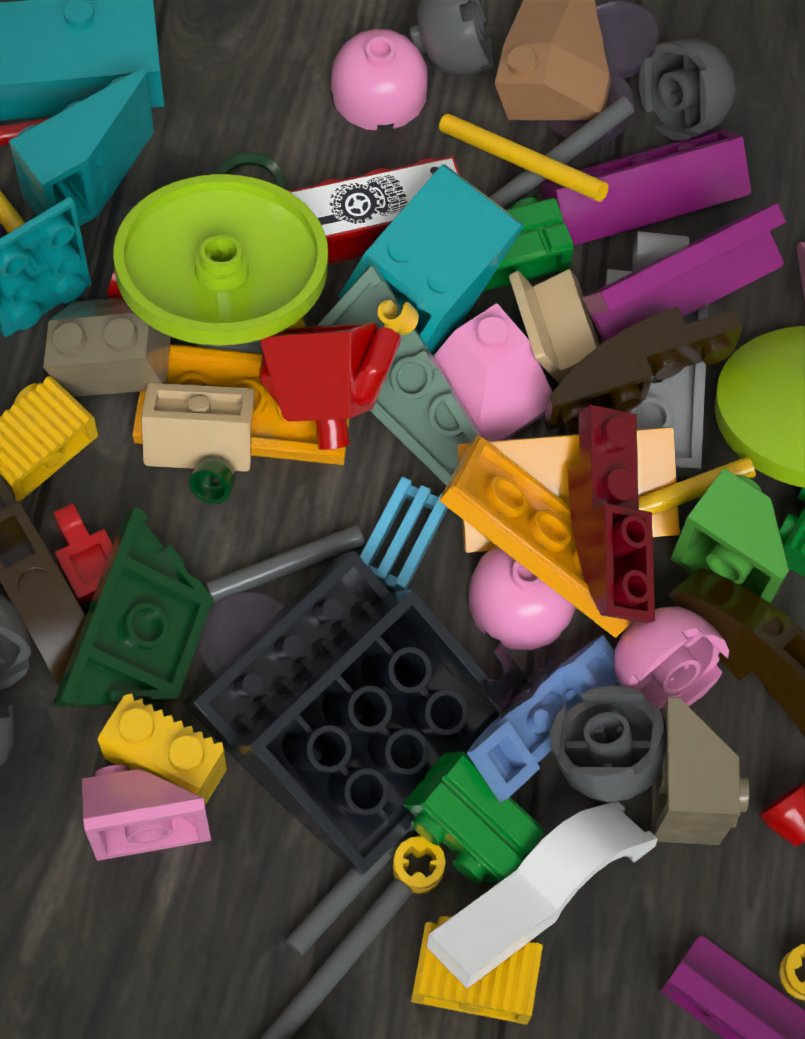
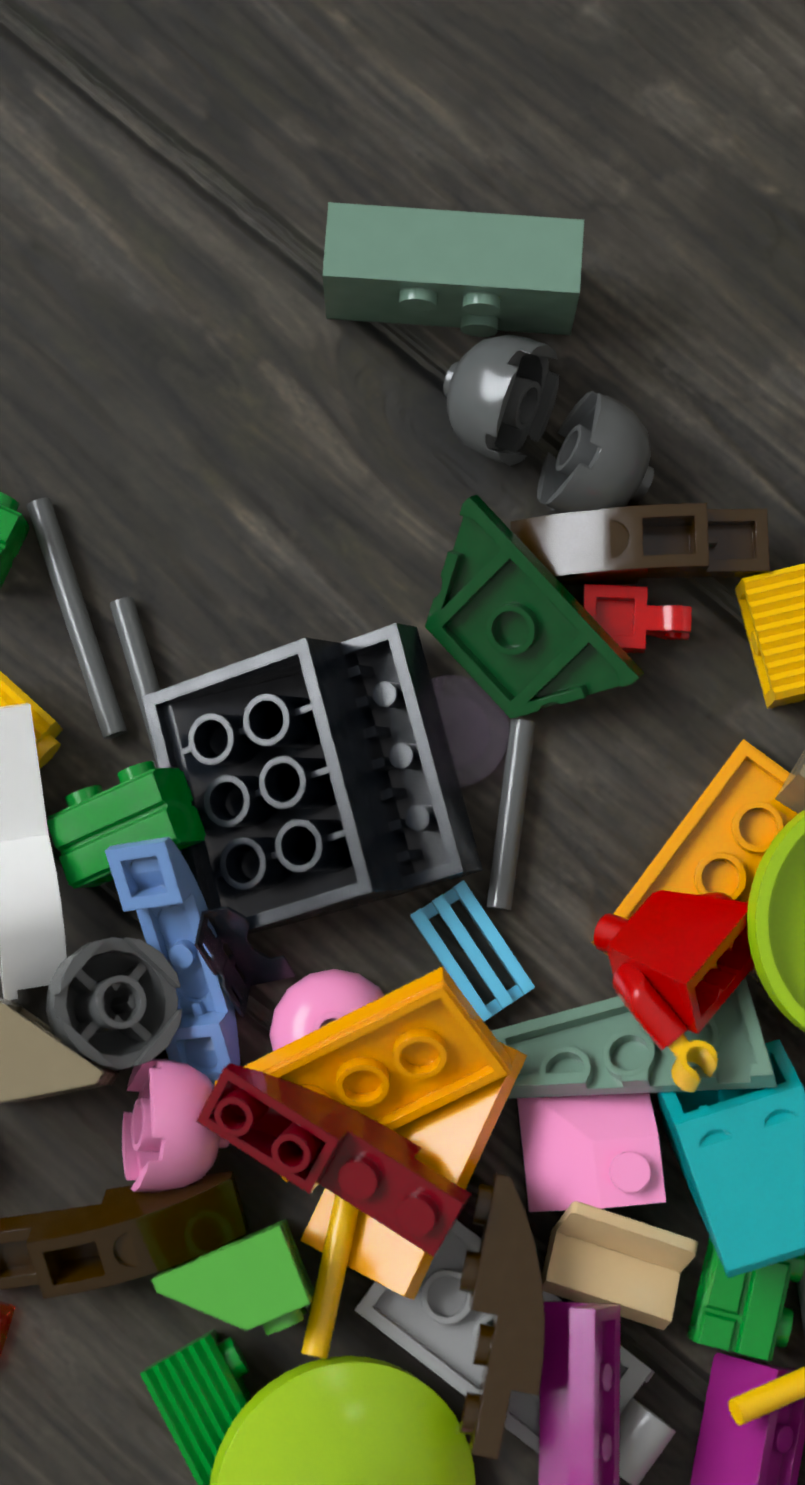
camera: 125 degrees right, 15 degrees up
bright pink slope [82,765,211,861] -> none
yellow brick [97,693,227,805] -> none
tan panel [141,383,254,471] -> none
dark green hinge [189,457,236,504] -> none
yellow bush [393,836,446,894] -> none

